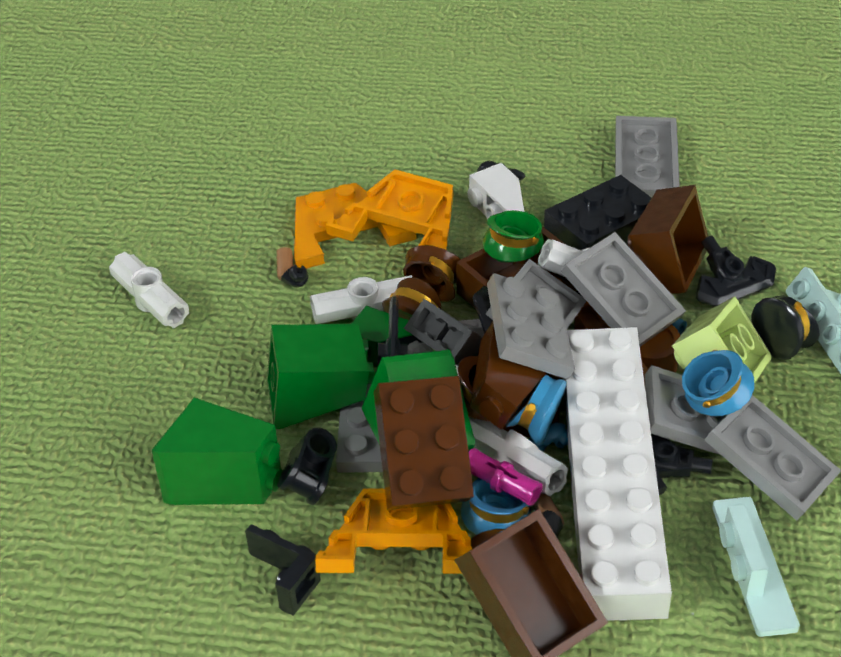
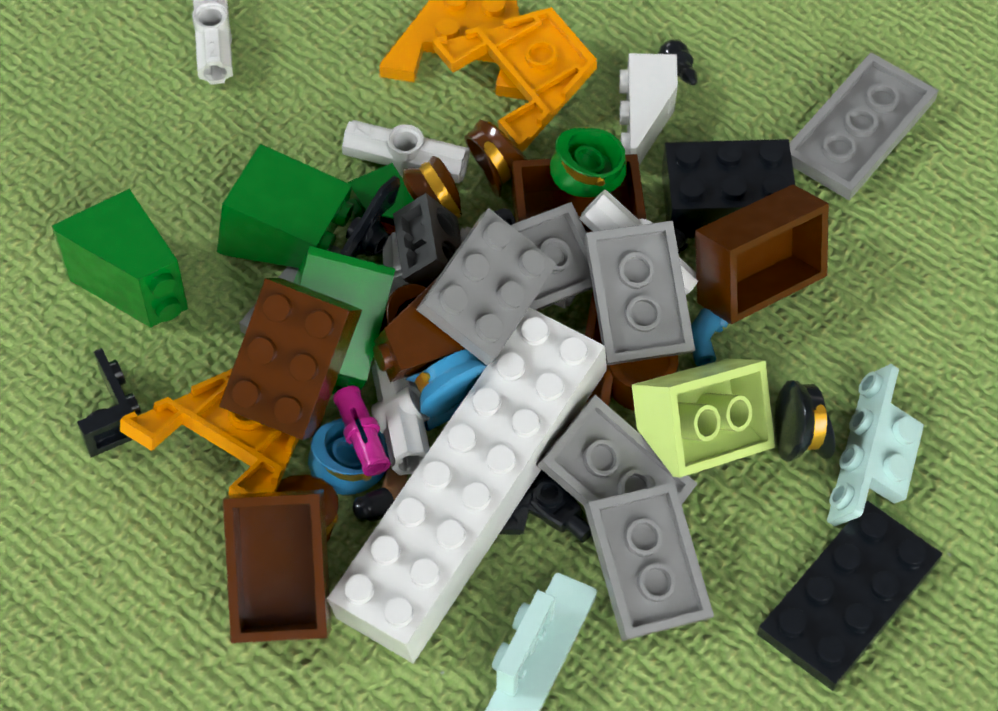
camera: 30 degrees right, 15 degrees up
arm [276,247,308,288] -> none
black piece [277,427,337,506] -> none
dark azure piece [682,350,754,416] -> none
black piece [696,235,776,307] -> none

